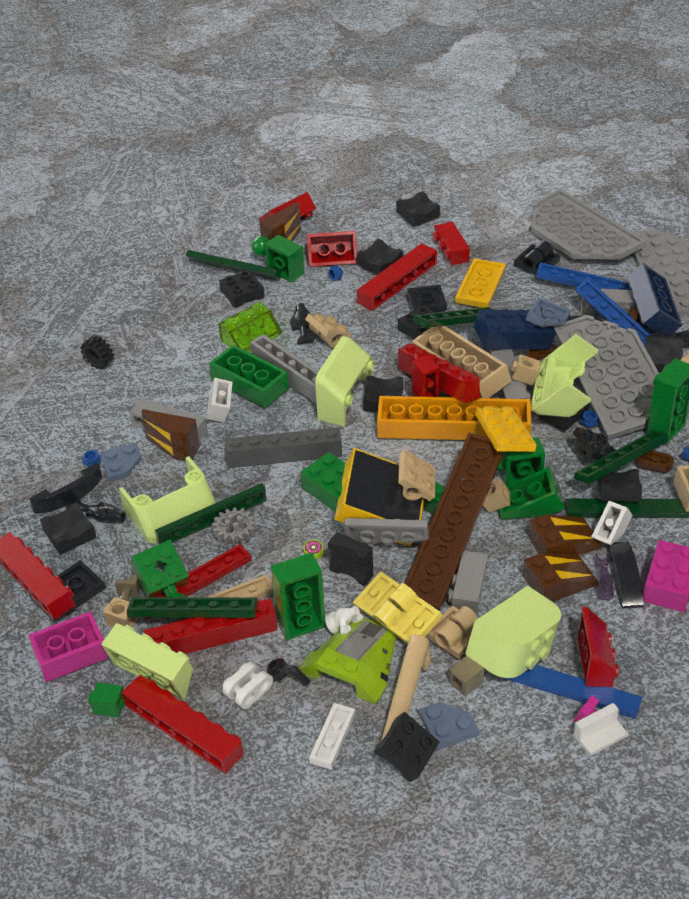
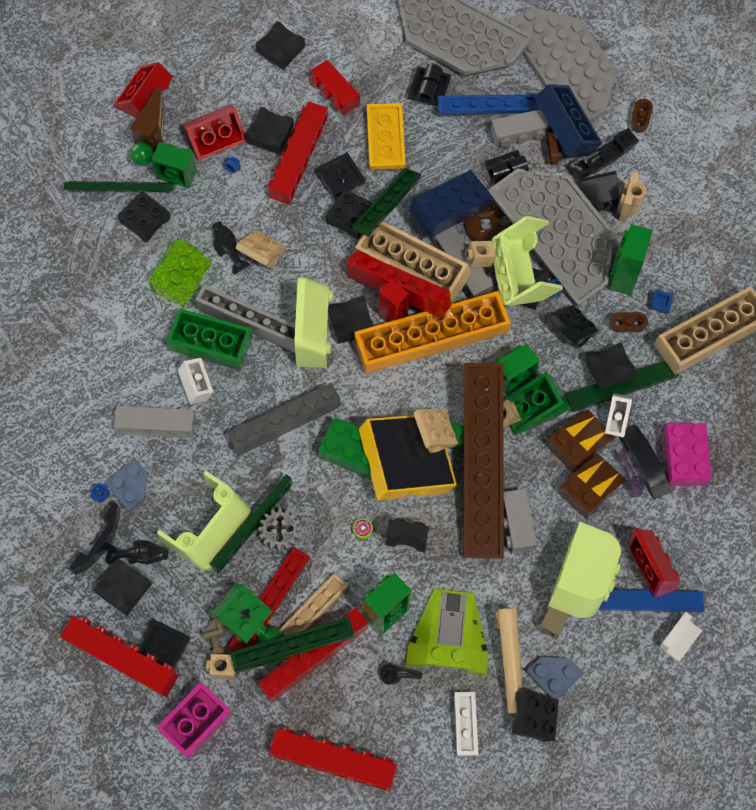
camera: 25 degrees left, 25 degrees up
black tyre [80,335,114,369] -> none
green brick [88,682,124,718] -> none
yellowish green slope [101,623,193,700] -> none
reddish brown slope [141,409,200,461] -> none
white brick [222,662,273,709] -> none
white piece [325,606,363,635] -> none
light grey wing [344,518,429,547] -> none
light yellow plate [353,571,443,644] -> none
tan plate [425,605,478,659] -> none
yellow plate [475,406,537,451] -> none
sand blue plate [526,297,571,327] -> none
dark pink plate [573,695,599,722] -> none
dark green tile [574,430,669,484] -> none
blue tile [575,278,650,347] -> none

